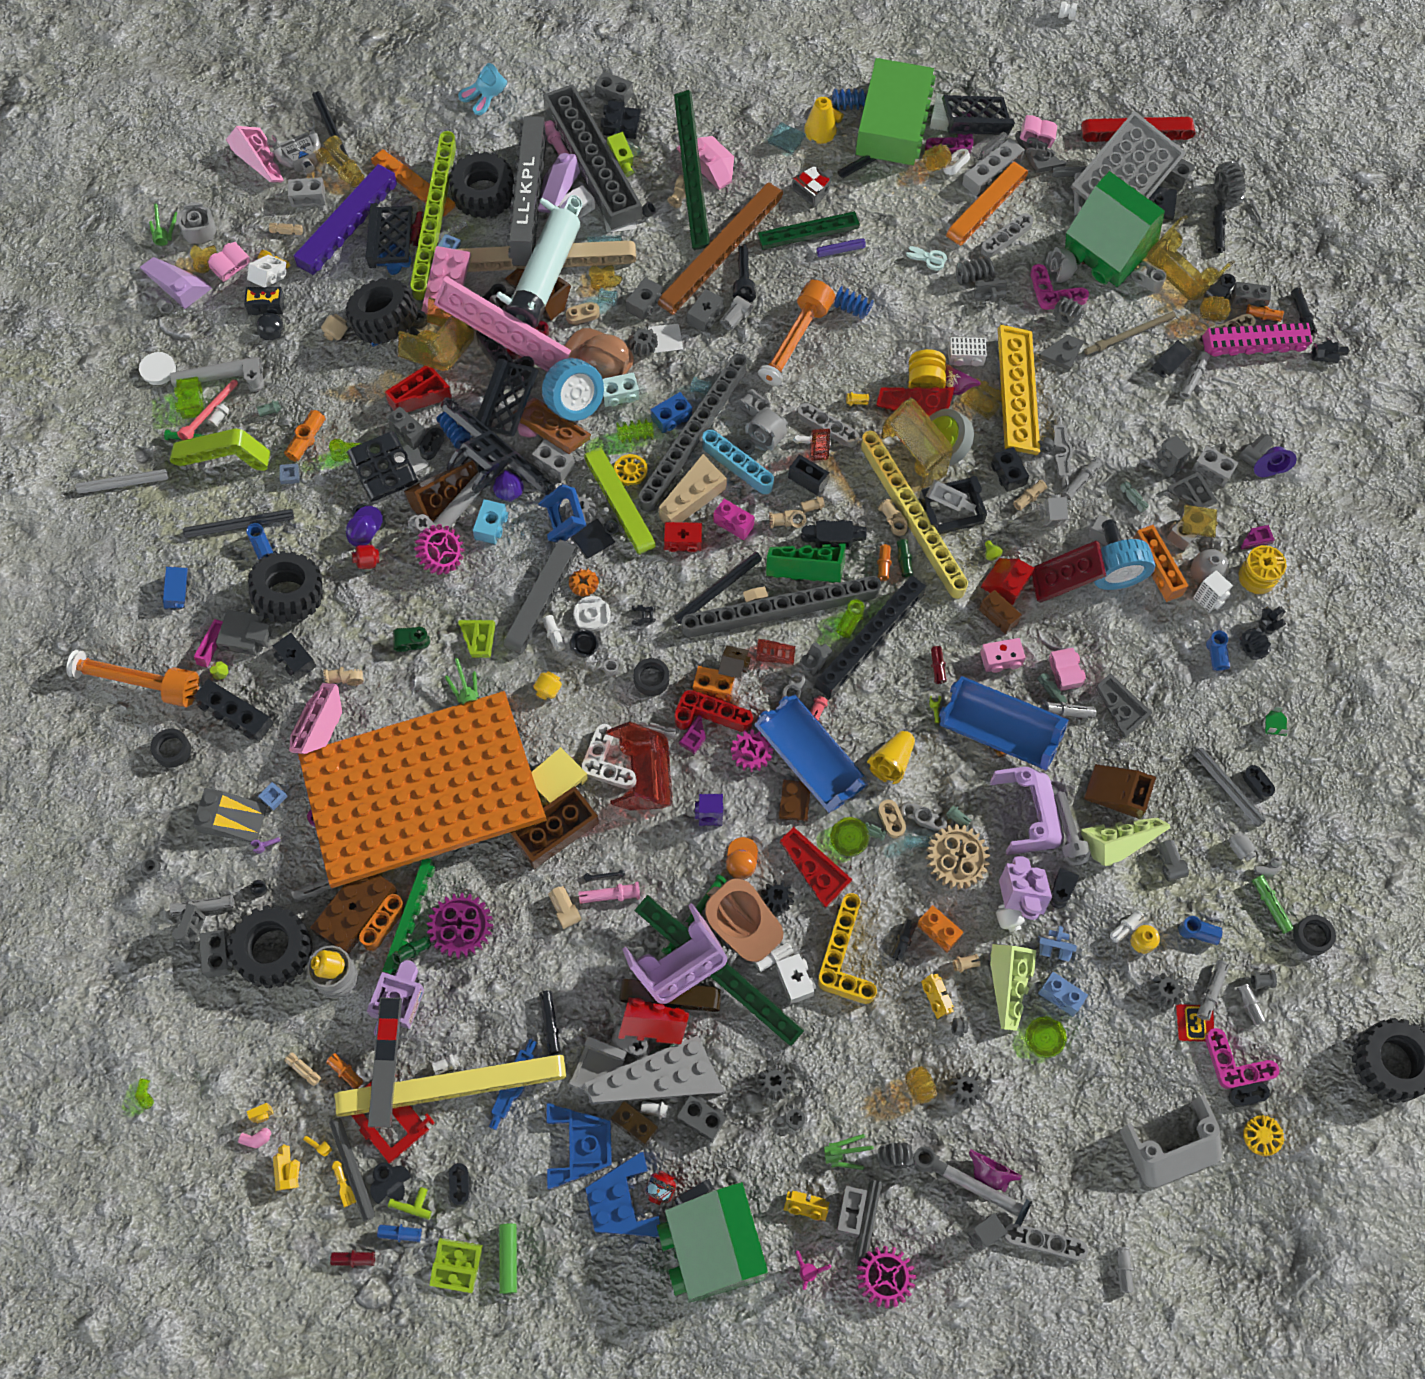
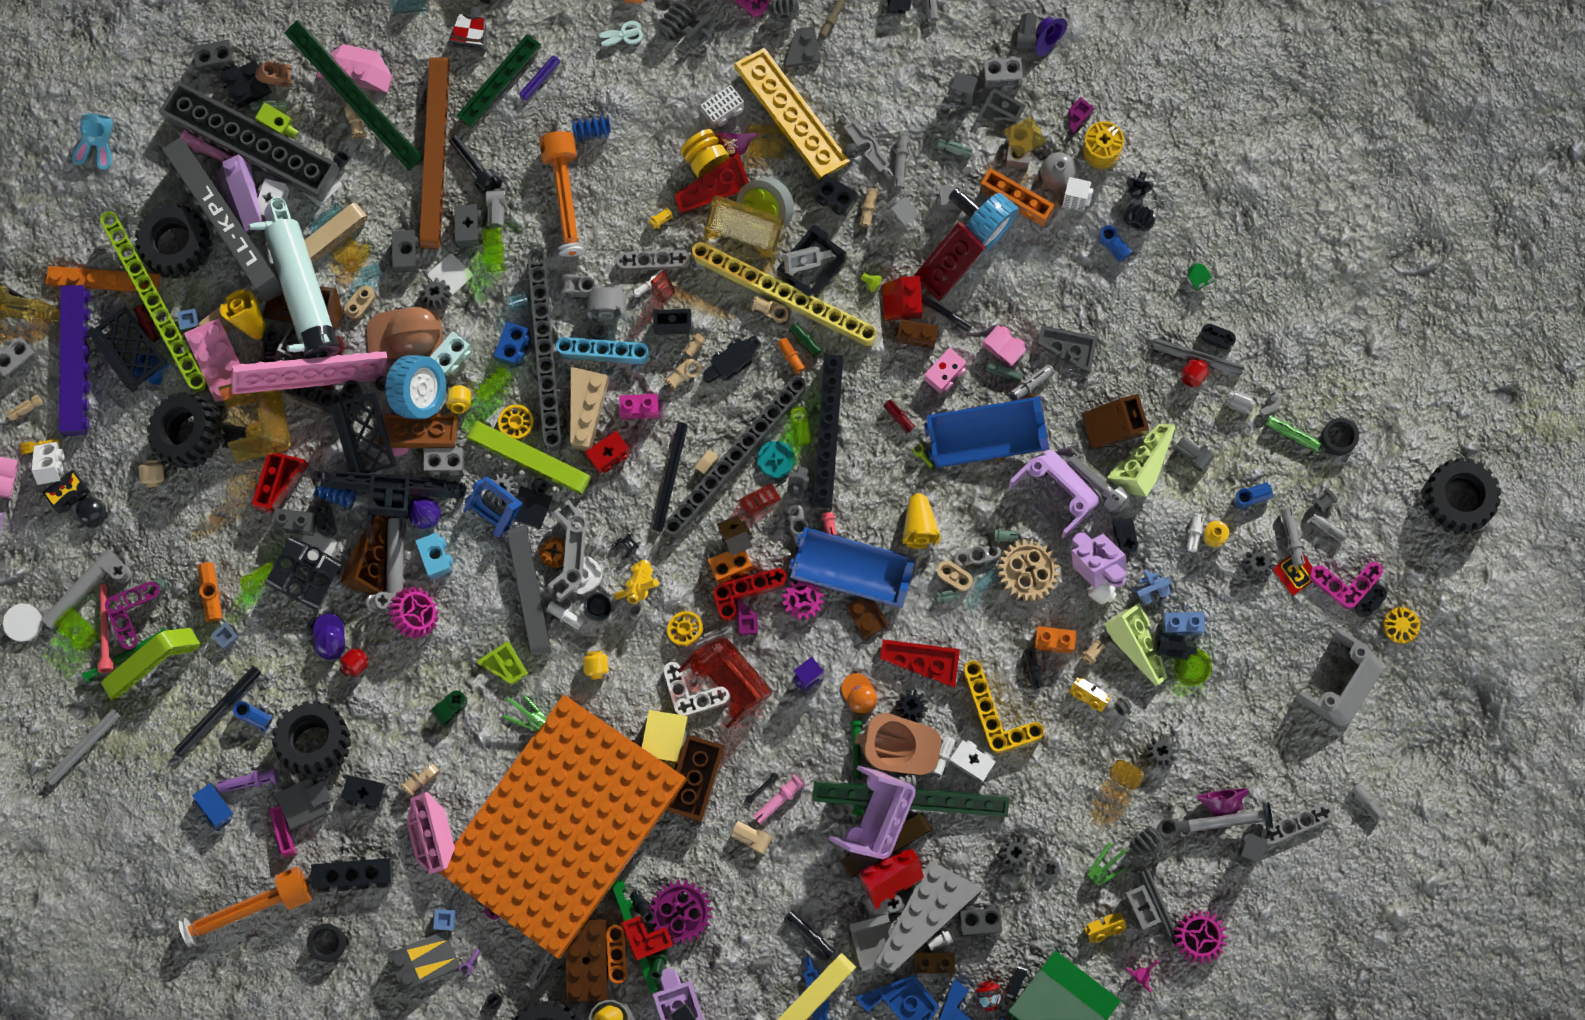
camera: 30 degrees left, 10 degrees up
lime rock [210,661,229,680] -> none
black tyre [633,658,670,696] -> none
green wedge [766,544,846,583] -> none
clear neon green tile [830,817,870,857] -> none
none -> magenta beam [105,581,160,650]
none -> medium lavender pin [217,766,278,794]
none -> yellow cone [220,289,268,340]
none -> nougat piece [255,61,293,87]
none -> yellow head [446,385,472,414]
none -> clear neon green brick [482,228,506,272]
none -> light grey piece [547,500,586,603]
none -> yellow piece [614,560,659,604]
none -> red plate [621,916,673,961]
none -> black pin [630,890,655,923]
none -> yellow wheel [667,611,703,647]
none -> teal tile [757,441,795,479]
none -> black bar [922,296,973,331]
none -> black rock [1157,635,1198,660]
none -> red head [1181,359,1209,388]

